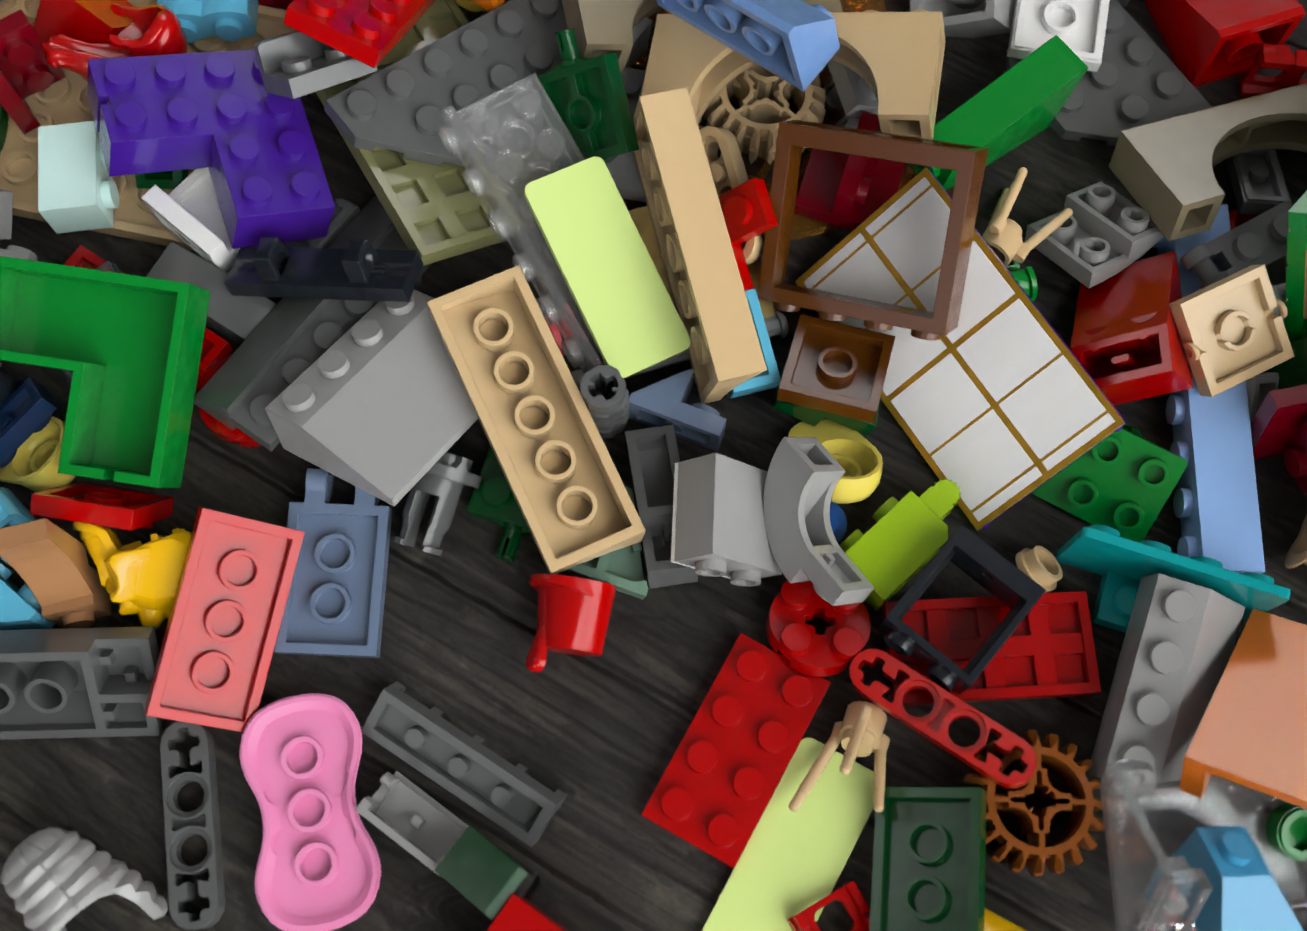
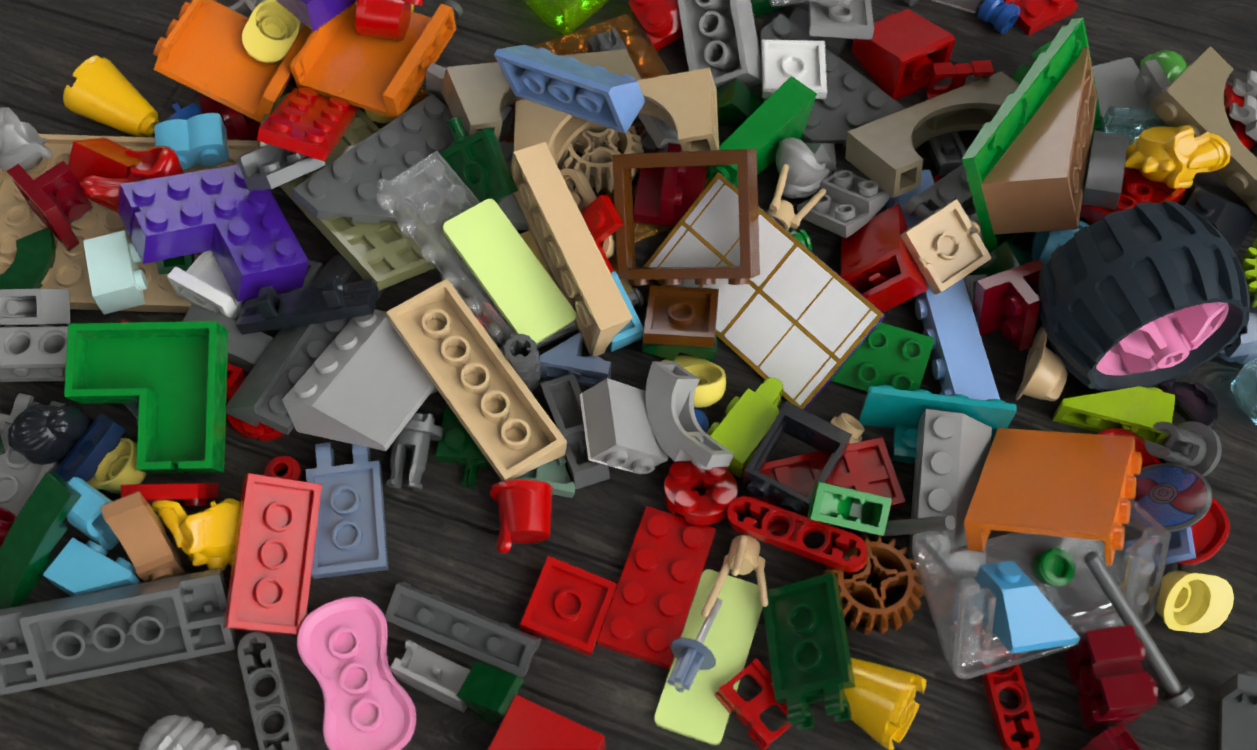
camera: 10 degrees left, 10 degrees down
none -> red plate [264,456,302,481]
none -> red plate [519,556,618,657]
none -> sand blue piece [668,598,723,693]
none -> dark green slope [716,78,764,128]
none -> light grey hair [775,137,832,199]
none -> light grey slope [805,143,836,172]
none -> arch [807,481,892,536]
none -> dark grey bar [861,515,956,538]

